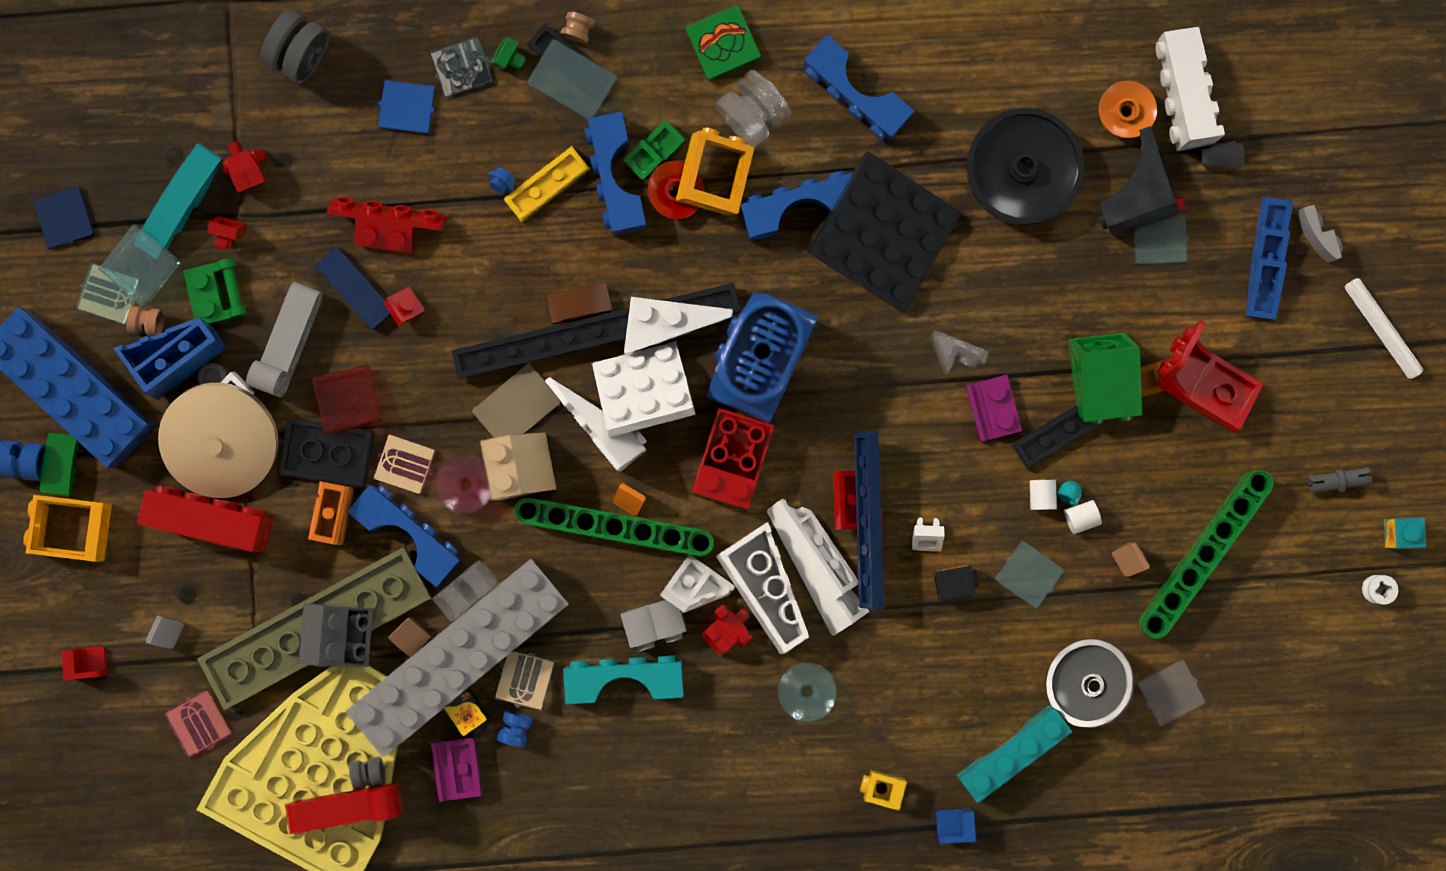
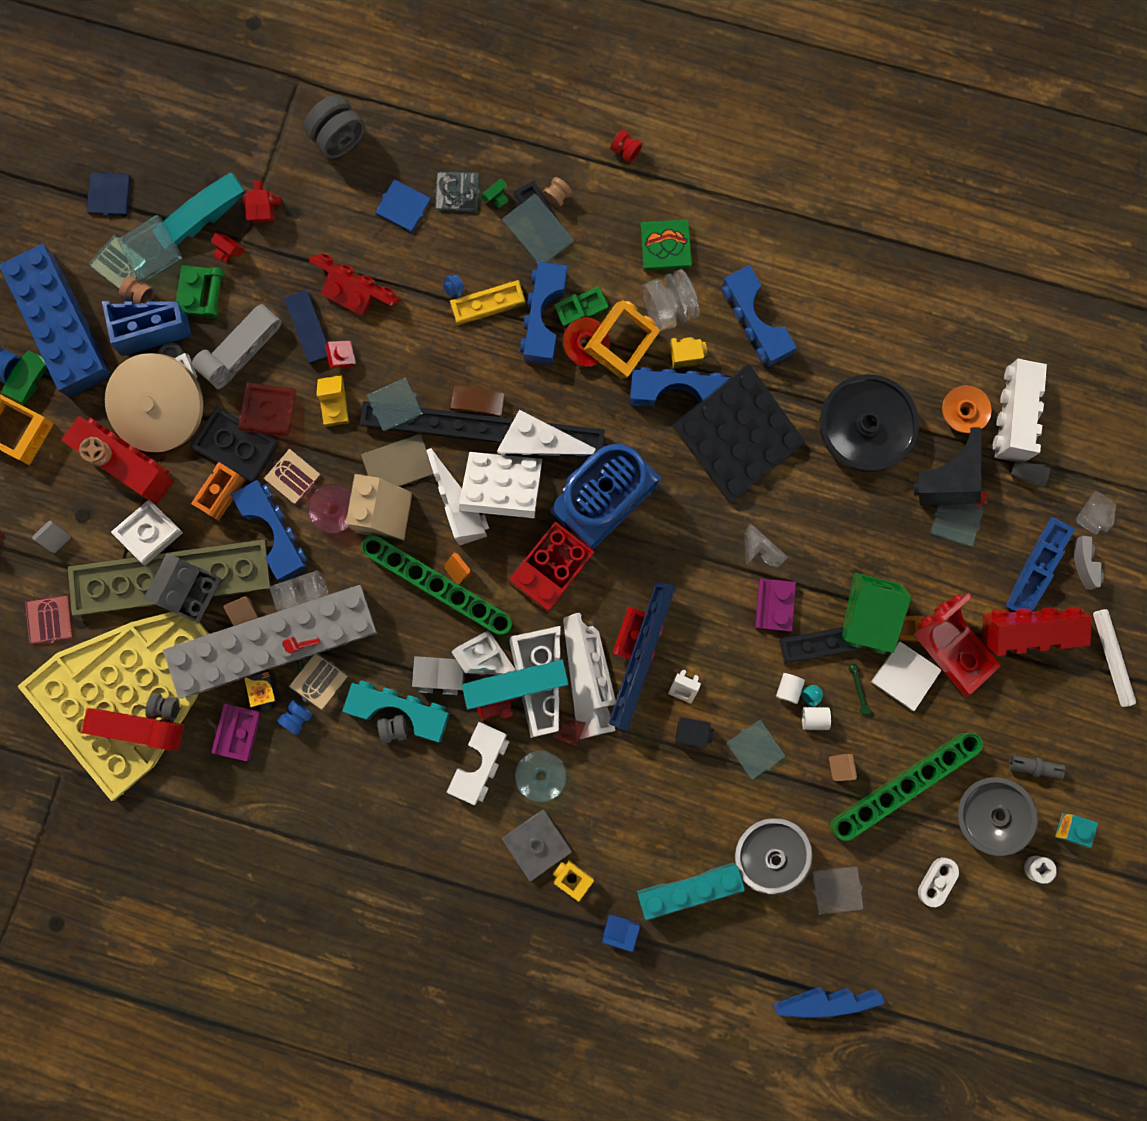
camera: 15 degrees right, 5 degrees down
none -> medium nougat wheel [79,437,112,466]
none -> white tile [111,500,182,566]
none -> red hand [282,636,321,654]
none -> yellow slope [317,375,349,427]
none -> clear light blue piece [367,377,422,431]
none -> dark grey wheel [378,715,408,744]
none -> white arch [447,722,509,805]
none -> teal slope [462,659,568,710]
none -> flat silver plate [501,809,572,881]
none -> clear red tile [553,720,586,747]
none -> yellow brick [670,337,707,369]
none -> blue slope [772,987,885,1017]
none -> dark green hinge [848,664,871,715]
none -> white tile [871,641,941,711]
none -> white plate [918,858,959,907]
none -> dark grey dish [958,777,1038,856]
none -> red wedge [982,607,1092,656]
none -> clear slope [1076,490,1117,534]

